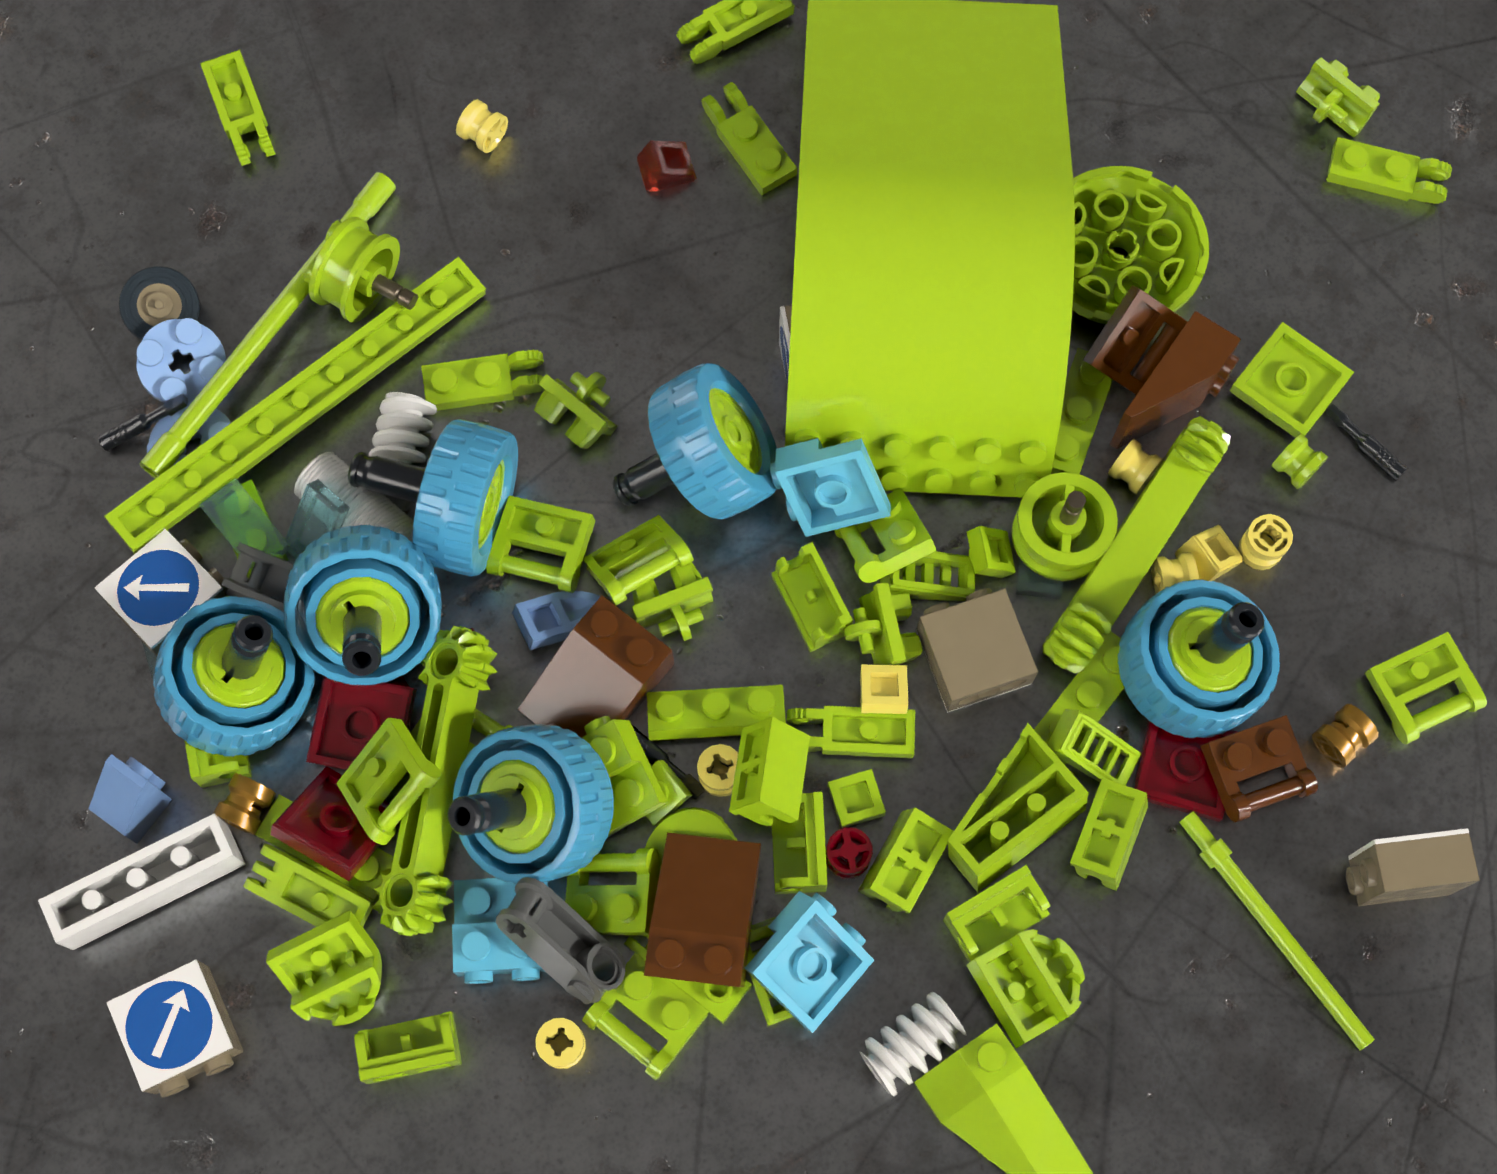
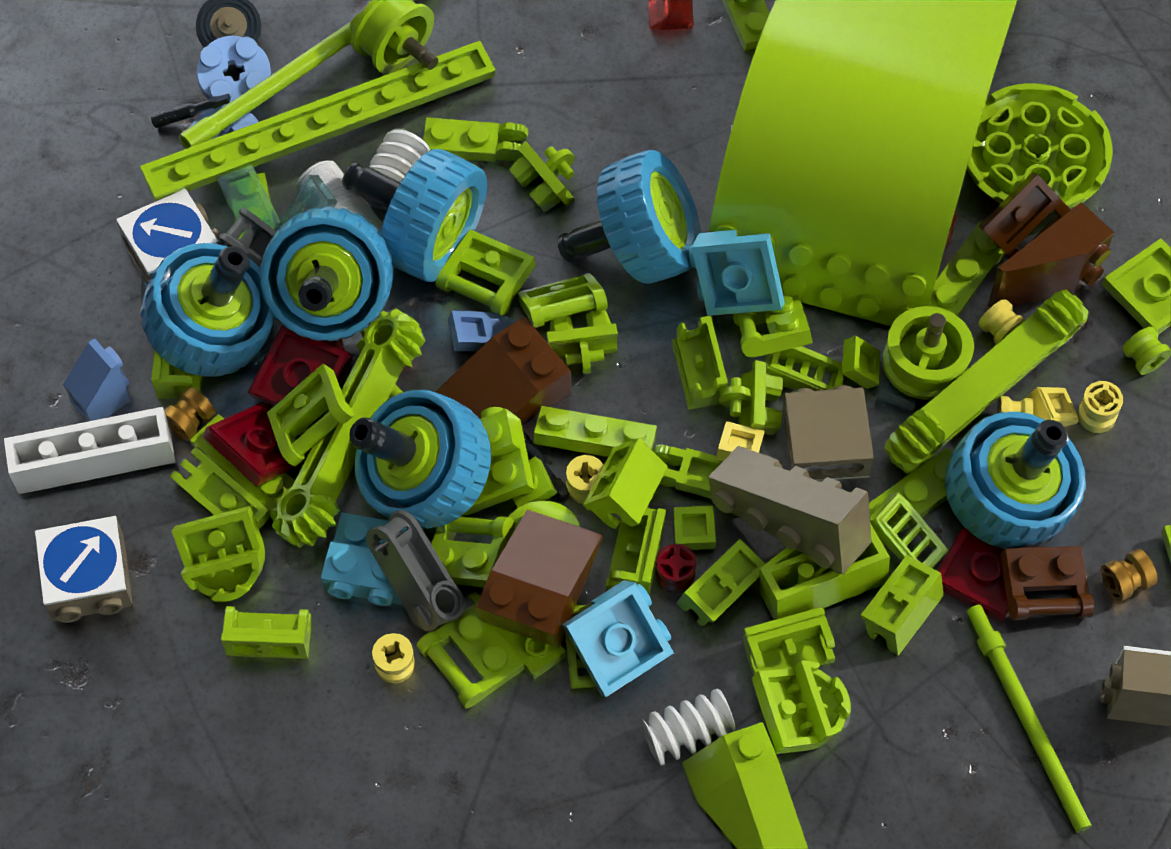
camera: 15 degrees right, 10 degrees down
none -> dark tan wedge [708,446,872,575]

